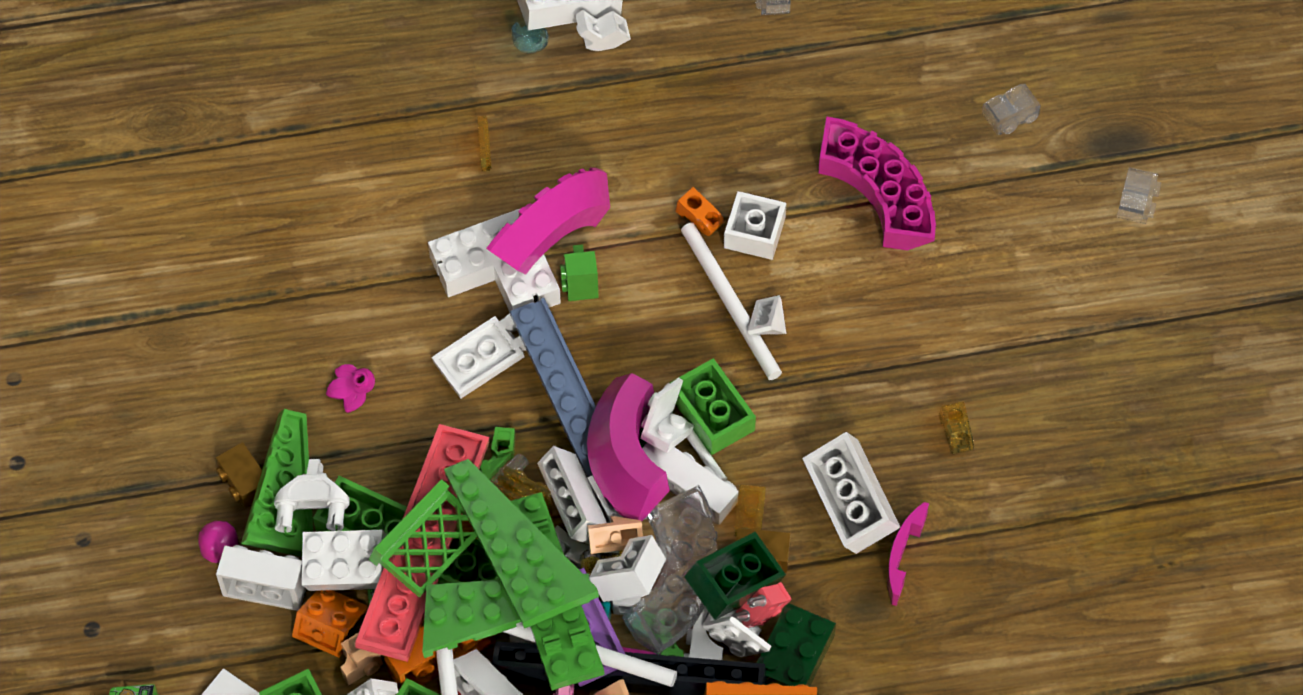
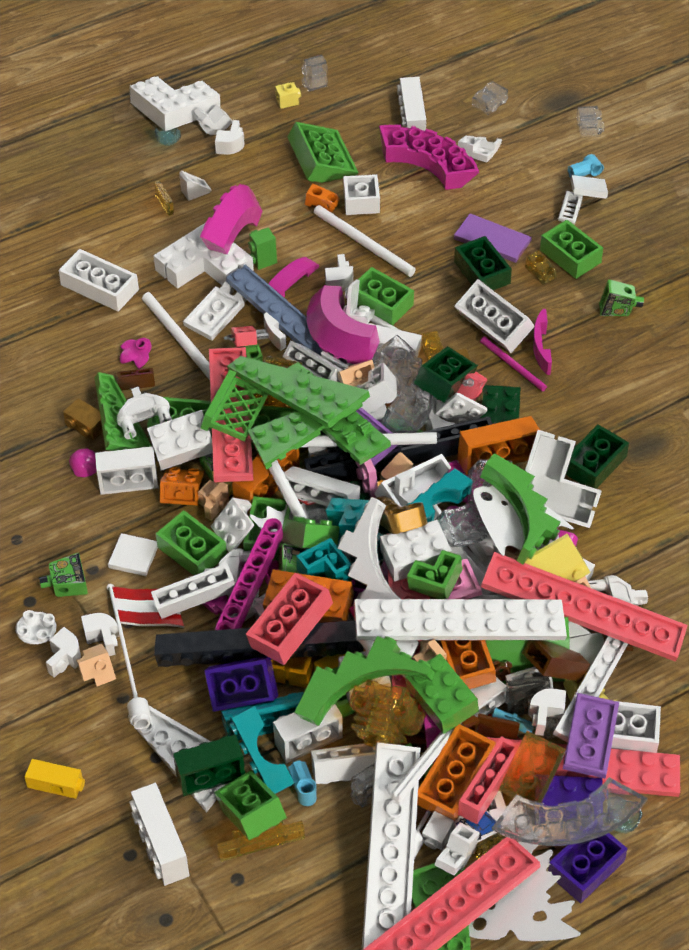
camera: 20 degrees left, 10 degrees down
white slope [748,295,786,335] -> none
none -> white brick [59,249,139,312]
none -> reddish brown slope [117,368,155,390]
none -> white piece [142,292,210,380]
none -> white slope [179,170,212,201]
none -> white brick [215,120,244,155]
none -> coral piece [224,326,269,347]
none -> white slope [264,312,286,351]
none -> dark pink slope [269,257,319,297]
none -> light yellow brick [275,82,301,109]
none -> bright green slope [287,122,359,183]
none -> white brick [325,254,353,291]
none -> white brick [397,77,426,131]
none -> medium lavender tile [454,214,532,263]
none -> dark green brick [454,236,512,291]
none -> white slope [458,136,502,163]
none -> dark pink axle [480,337,547,392]
none -> bright green brick [540,220,603,279]
none -> white slope [558,191,583,225]
none -> medium azure piece [567,154,604,178]
none -> white tile [571,175,608,199]
none -> bright green torso [599,279,644,316]

